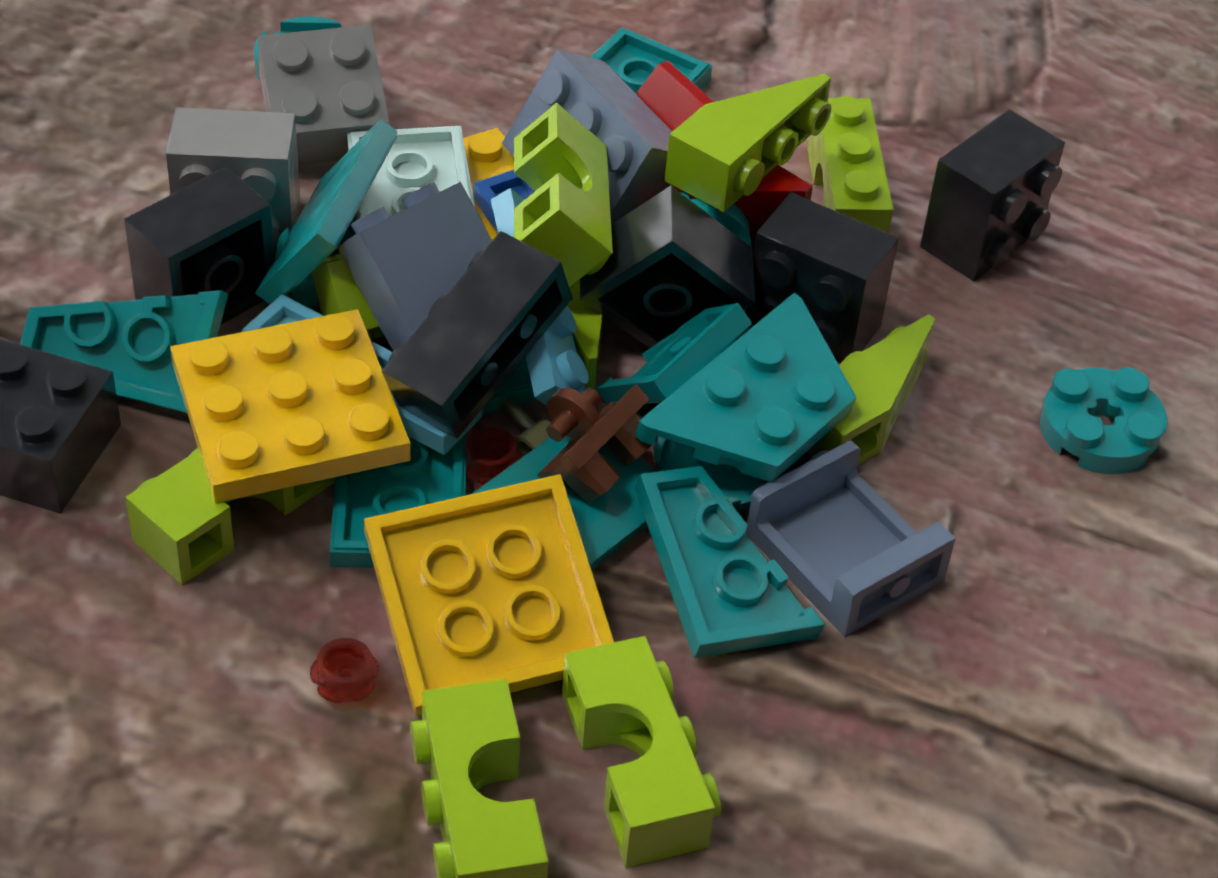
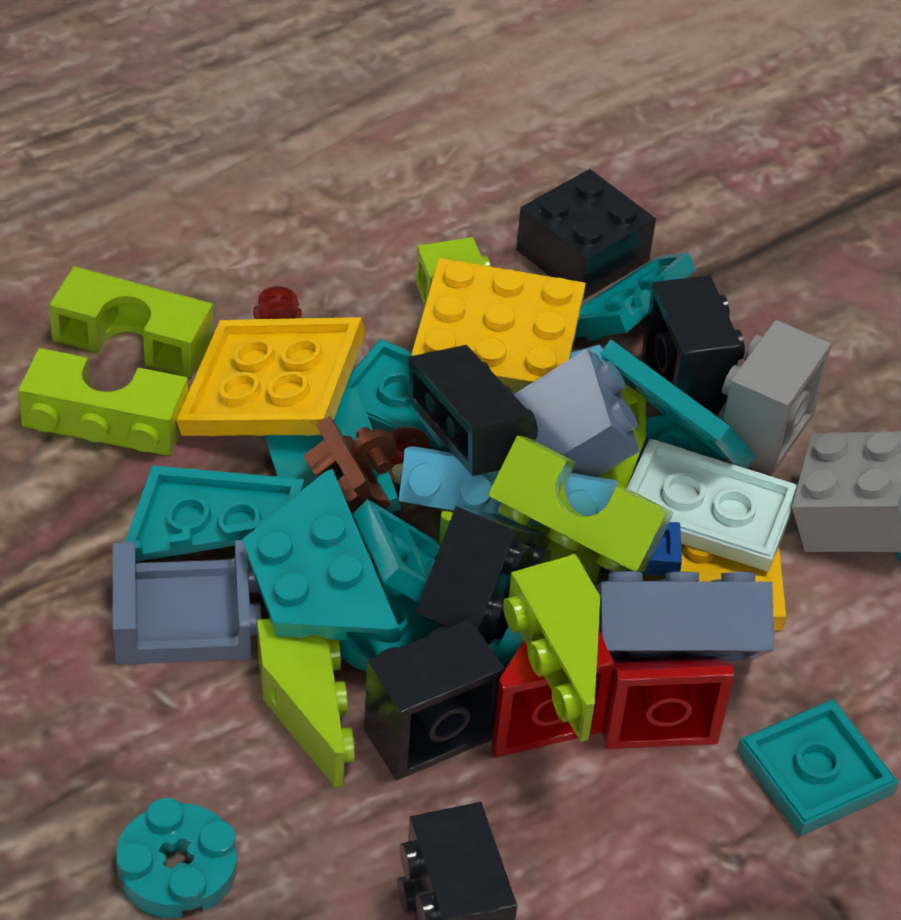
camera: 120 degrees right, 0 degrees up
lime arch [807,96,893,234] -> none

